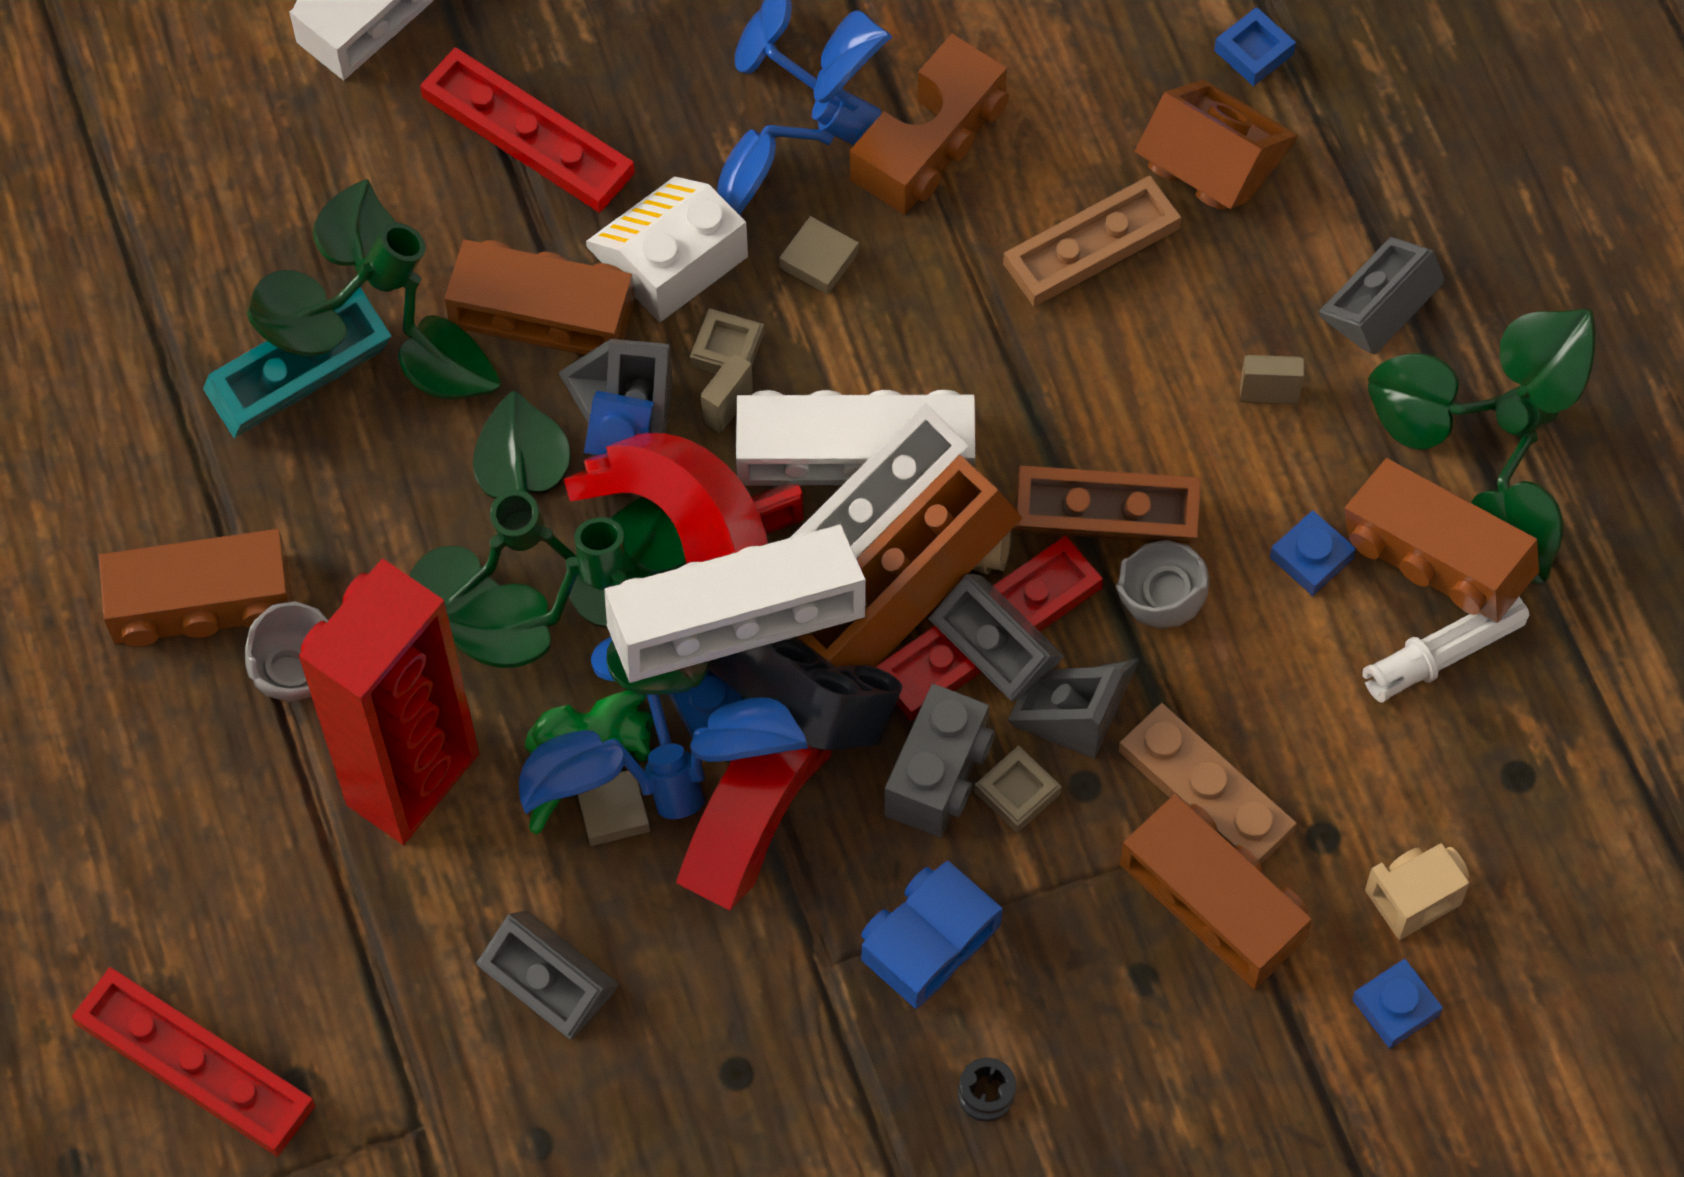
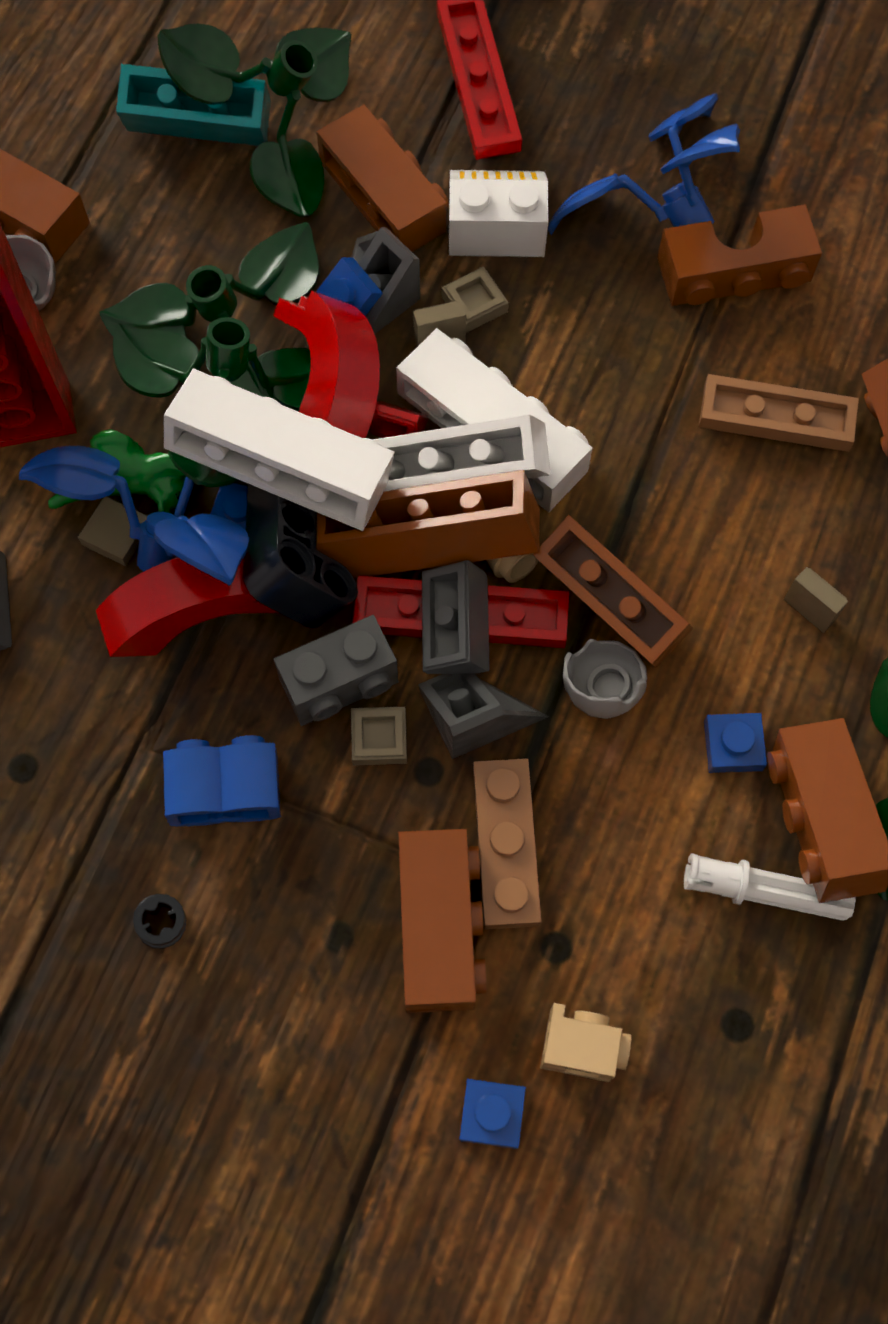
camera: 40 degrees right, 5 degrees up
dark tan tile [779,216,859,295] -> none

